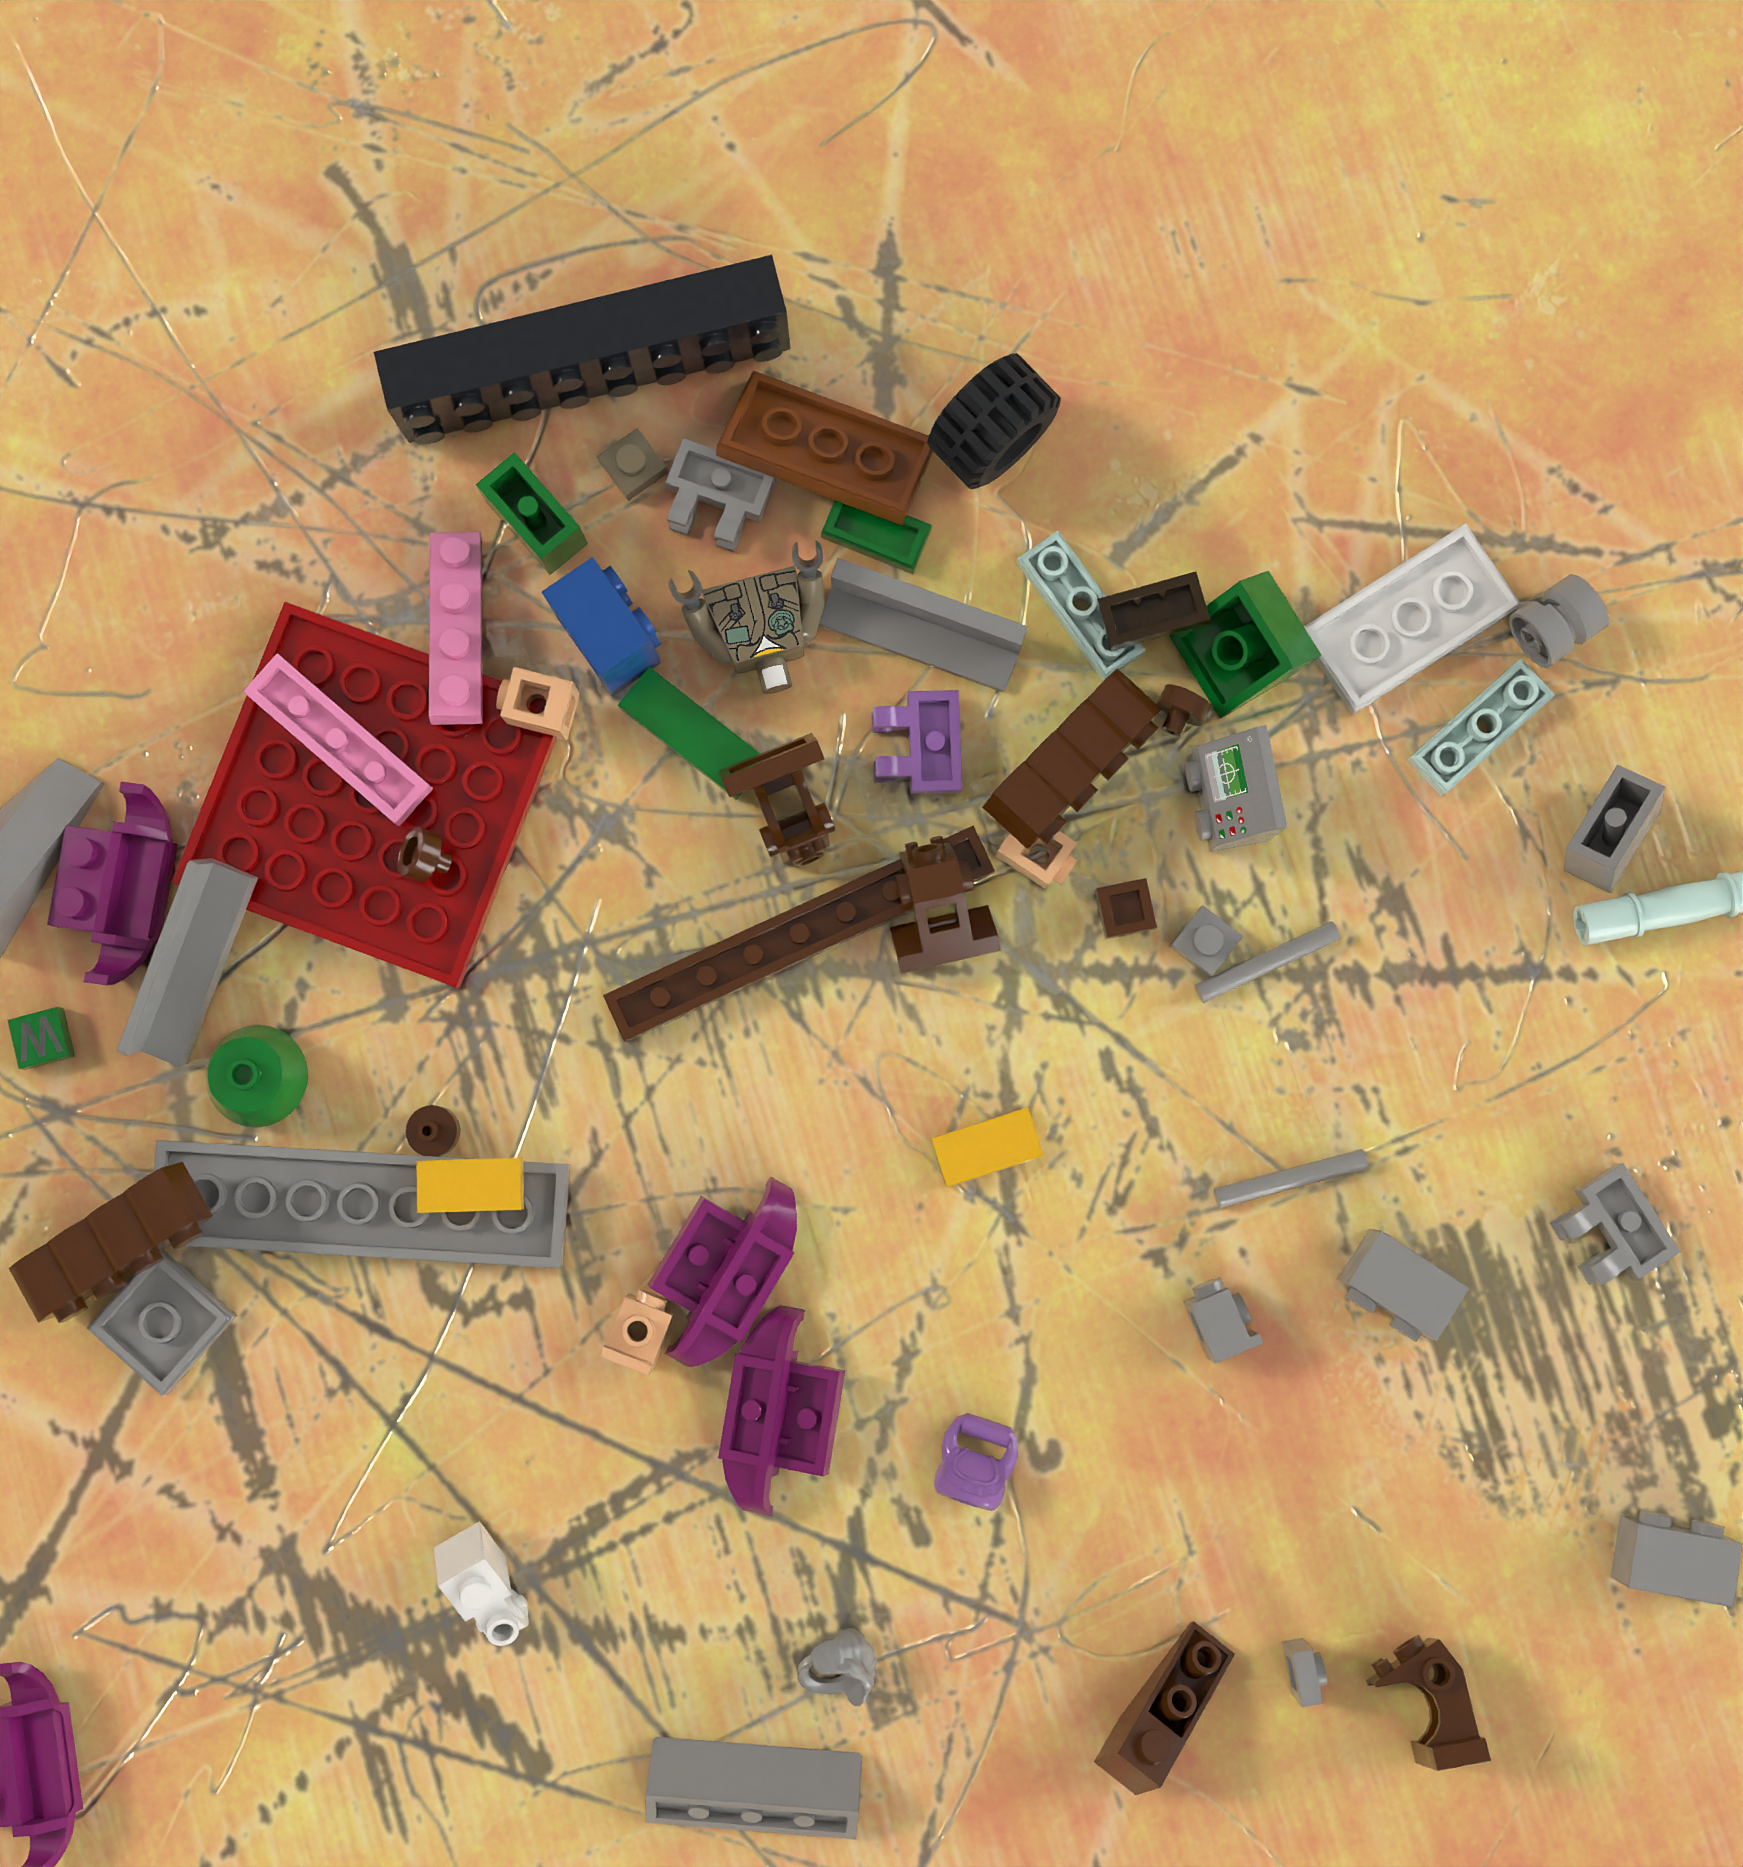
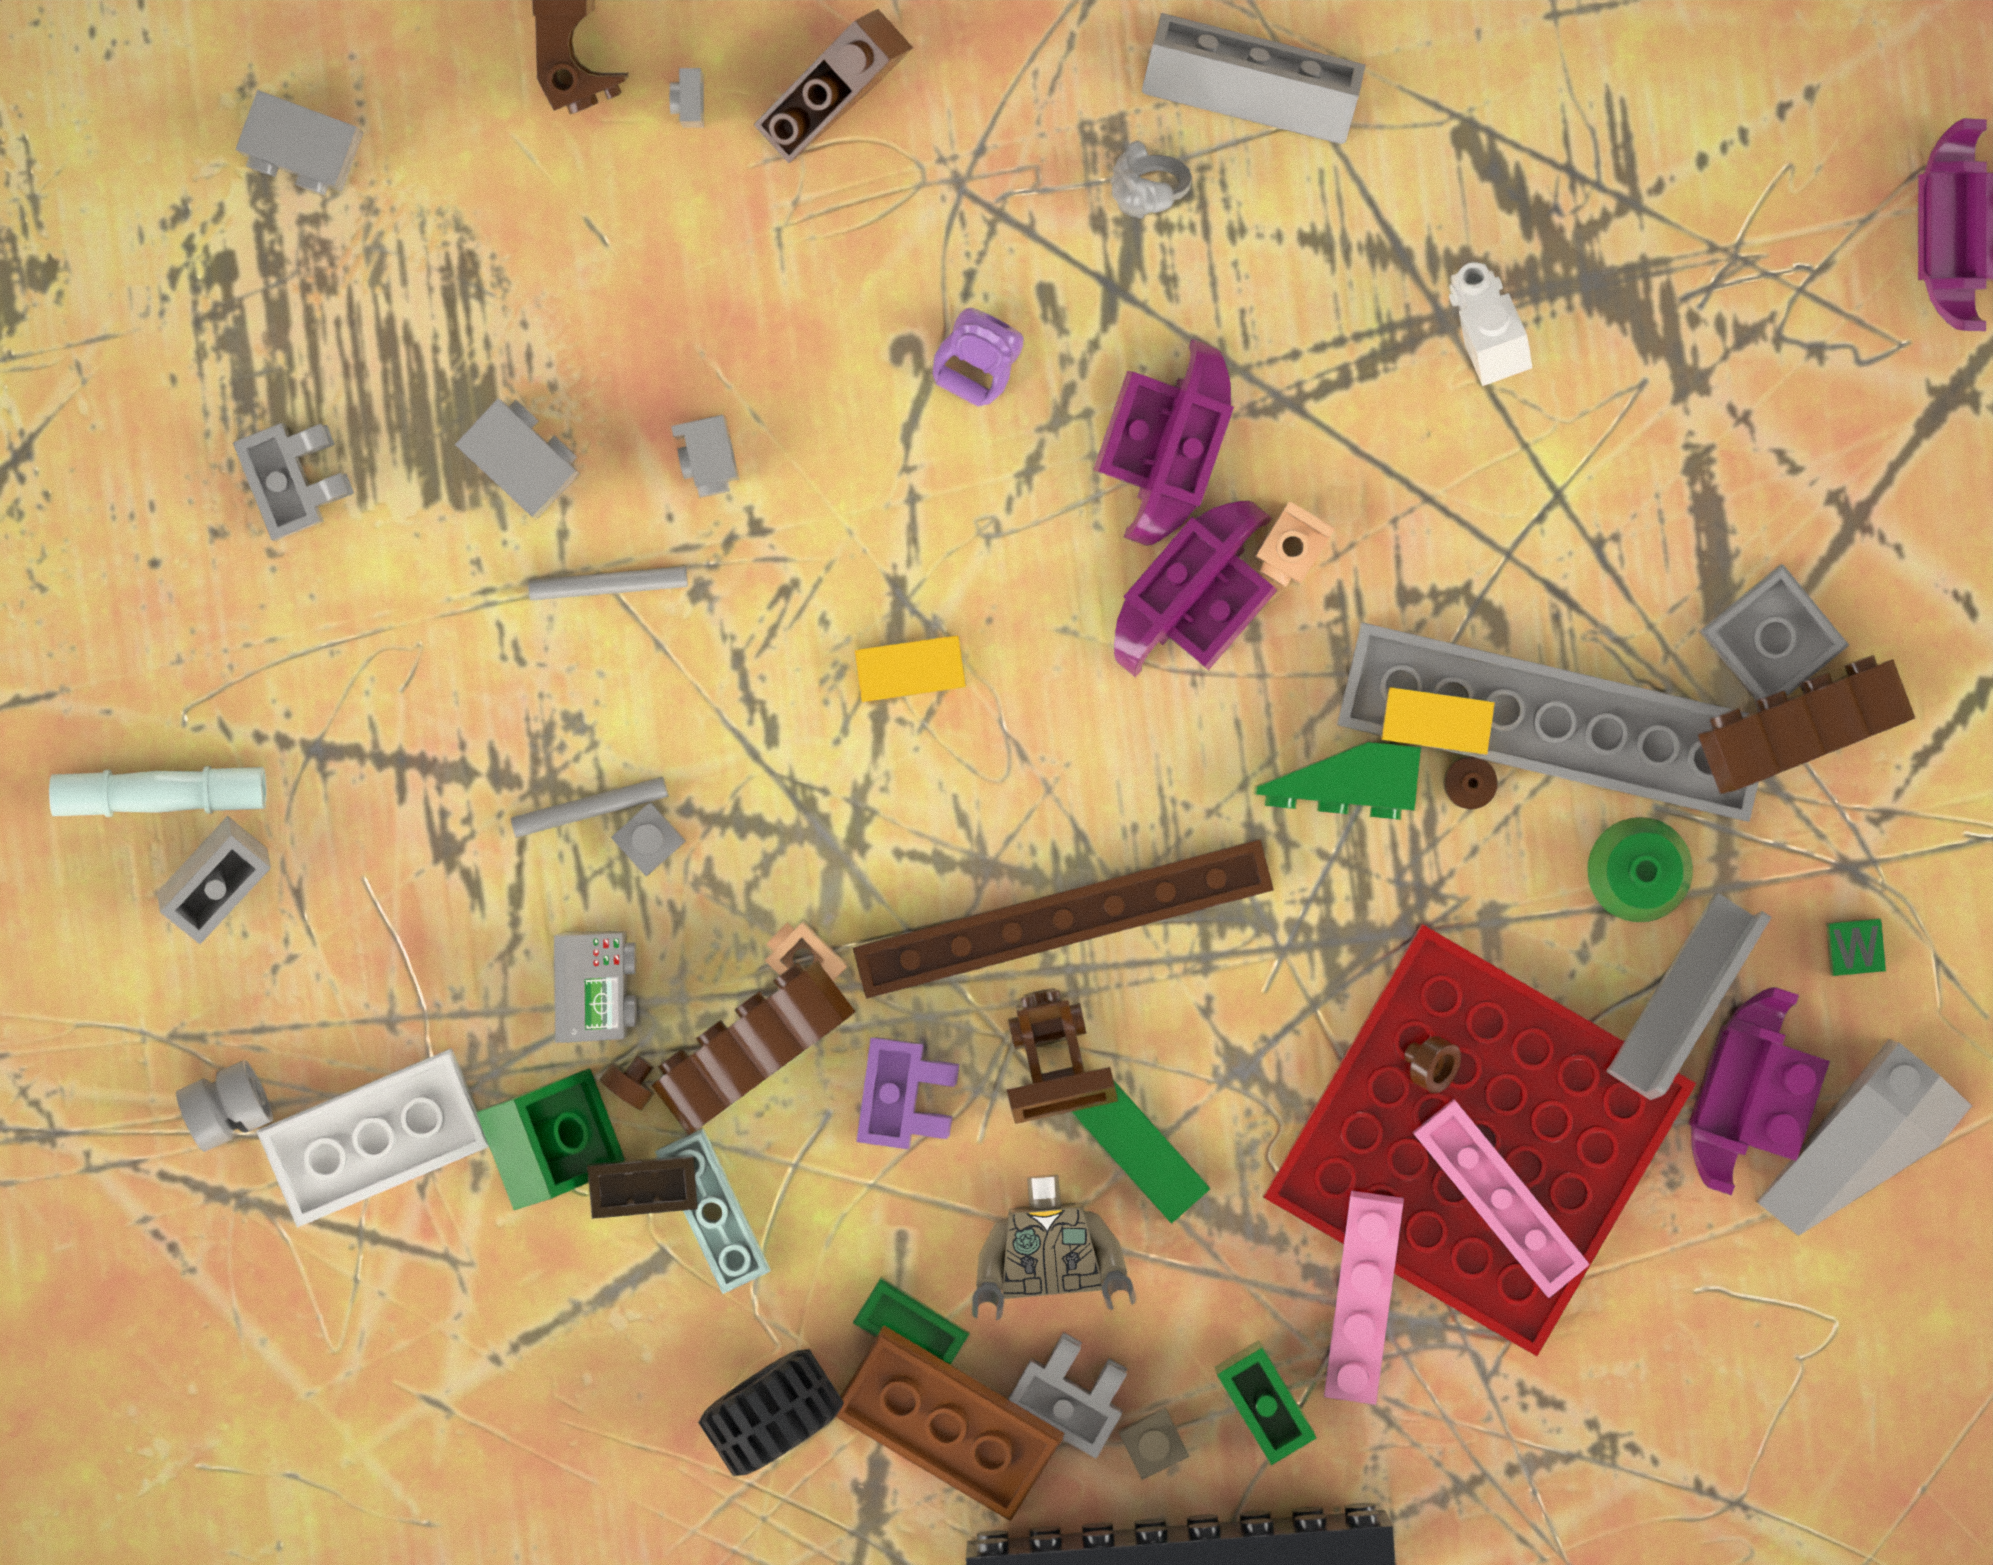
camera: 170 degrees left, 5 degrees up
light nougat brick [496,667,580,740] -> none
blue brick [542,557,661,696] -> none
light grey panel [819,558,1028,692] -> none
reddish brown tile [890,836,1001,973] -> none
reddish brown plate [1095,878,1157,940] -> none
light aqua tile [1407,658,1555,796] -> none
none -> green slope [1254,742,1421,820]

